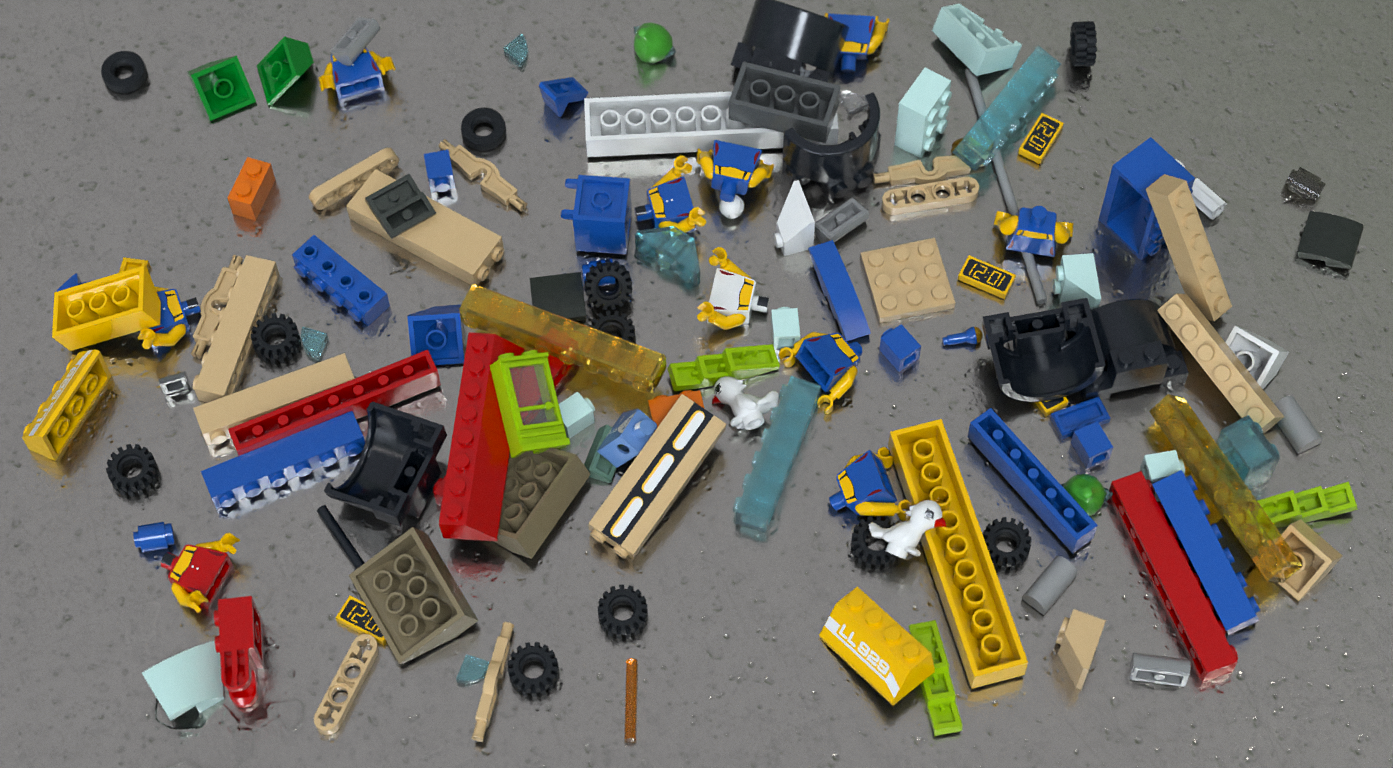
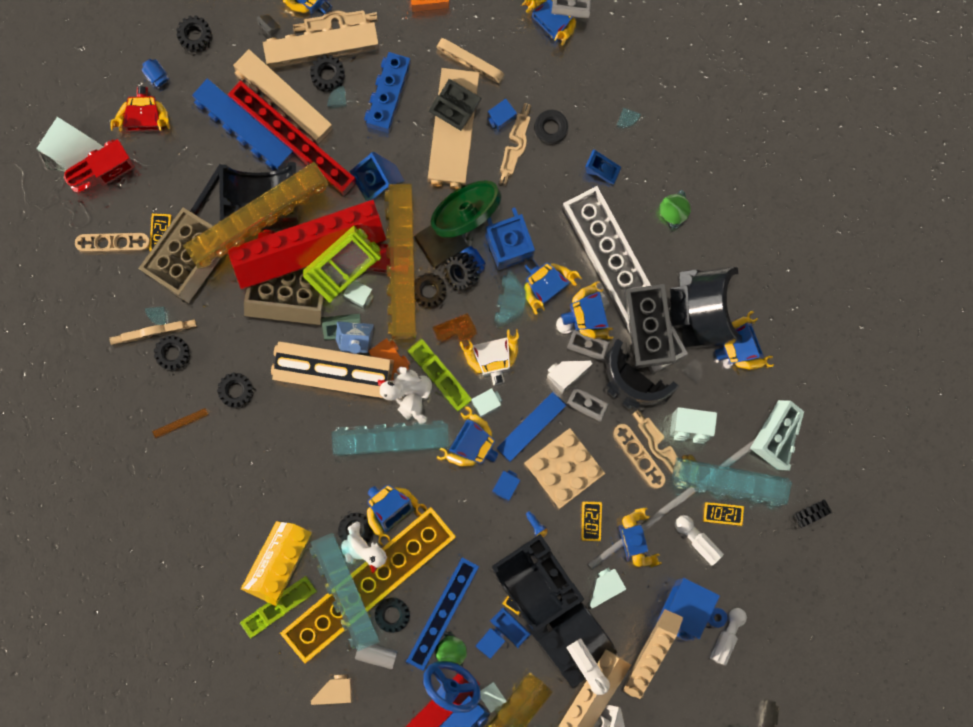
camera: 60 degrees right, 20 degrees up
none -> clear yellow brick [183,162,328,269]
none -> clear light blue brick [309,533,380,651]
none -> white animal [378,366,429,401]
none -> blue piece [423,661,481,713]
none -> dark green dish [431,180,502,237]
none -> clear orange plate [432,313,478,341]
none -> white piece [566,638,610,695]
none -> light grey brick [567,330,610,361]
none -> white piece [675,515,724,566]

